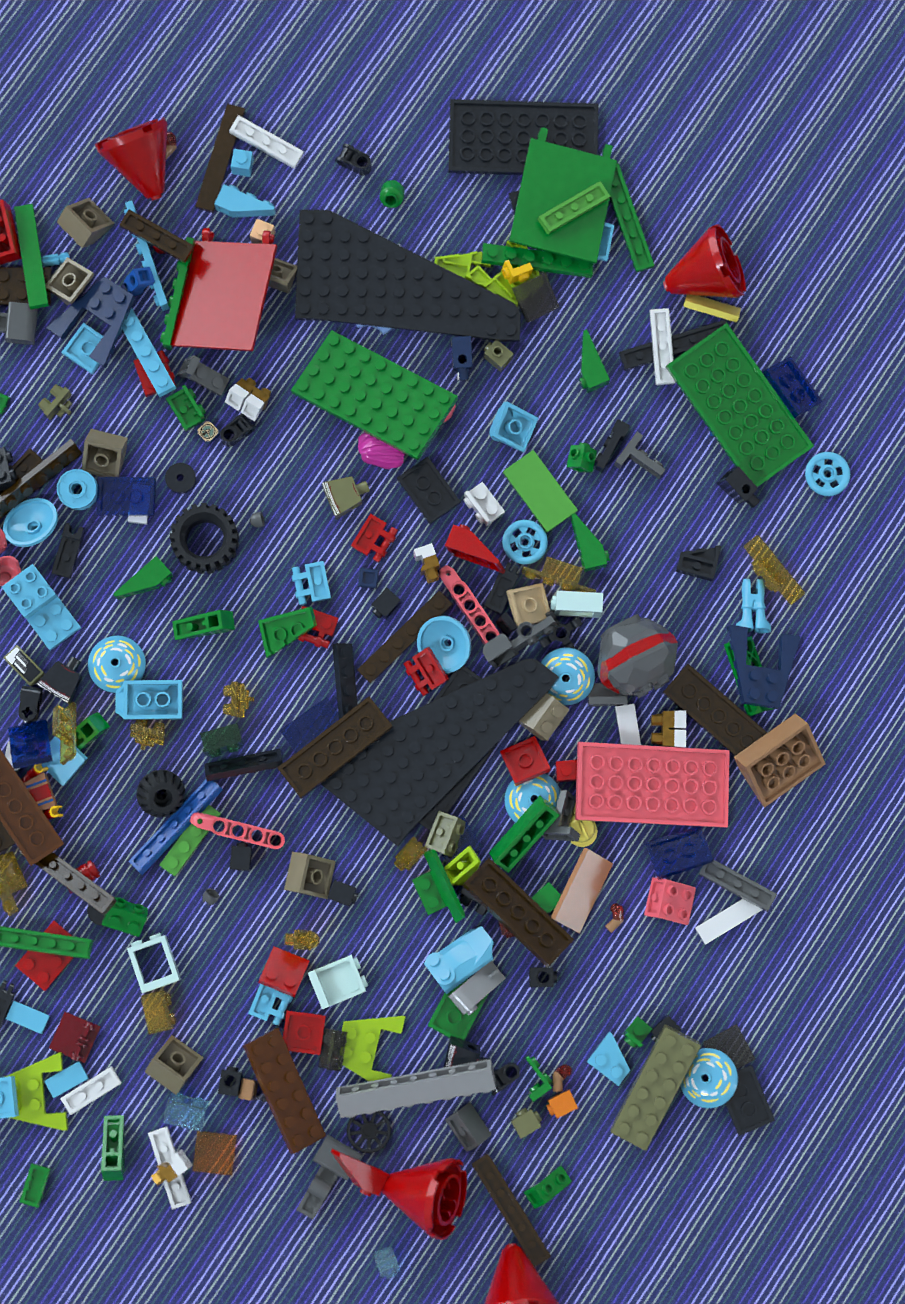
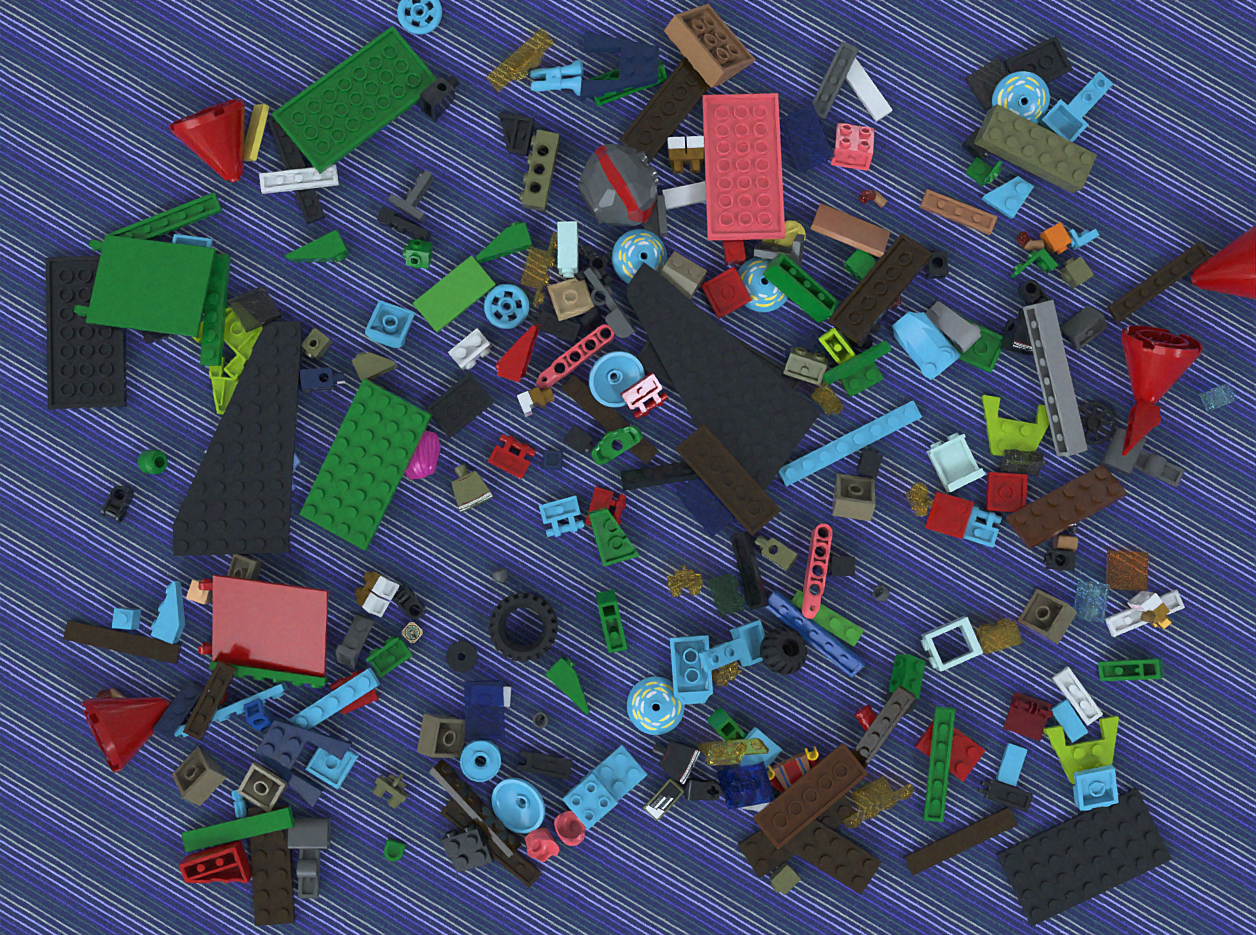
camera: 85 degrees left, 5 degrees up
green plate [19,1163,51,1208] -> none
white tile [229,115,304,169] -> none
yellow bracket [502,260,533,284] -> none
green bracket [524,1166,572,1209] -> none
bright green plate [538,181,610,234] -> none
clear blue plate [763,356,823,418] -> none
none -> dark blue plate [153,681,203,741]
none -> olive slope [352,351,399,381]
none -> olive brick [520,130,560,212]
none -> dark grey hinge [533,712,549,728]
none -> green piece [591,425,643,465]
none -> medium azure plate [699,620,765,672]
none -> olive torso [754,535,798,573]
none -> medium azure plate [778,401,922,487]
none -> nougat tile [919,189,998,235]
none -> medium azure plate [1039,71,1113,142]
none -> medium azure bracket [1067,229,1099,251]

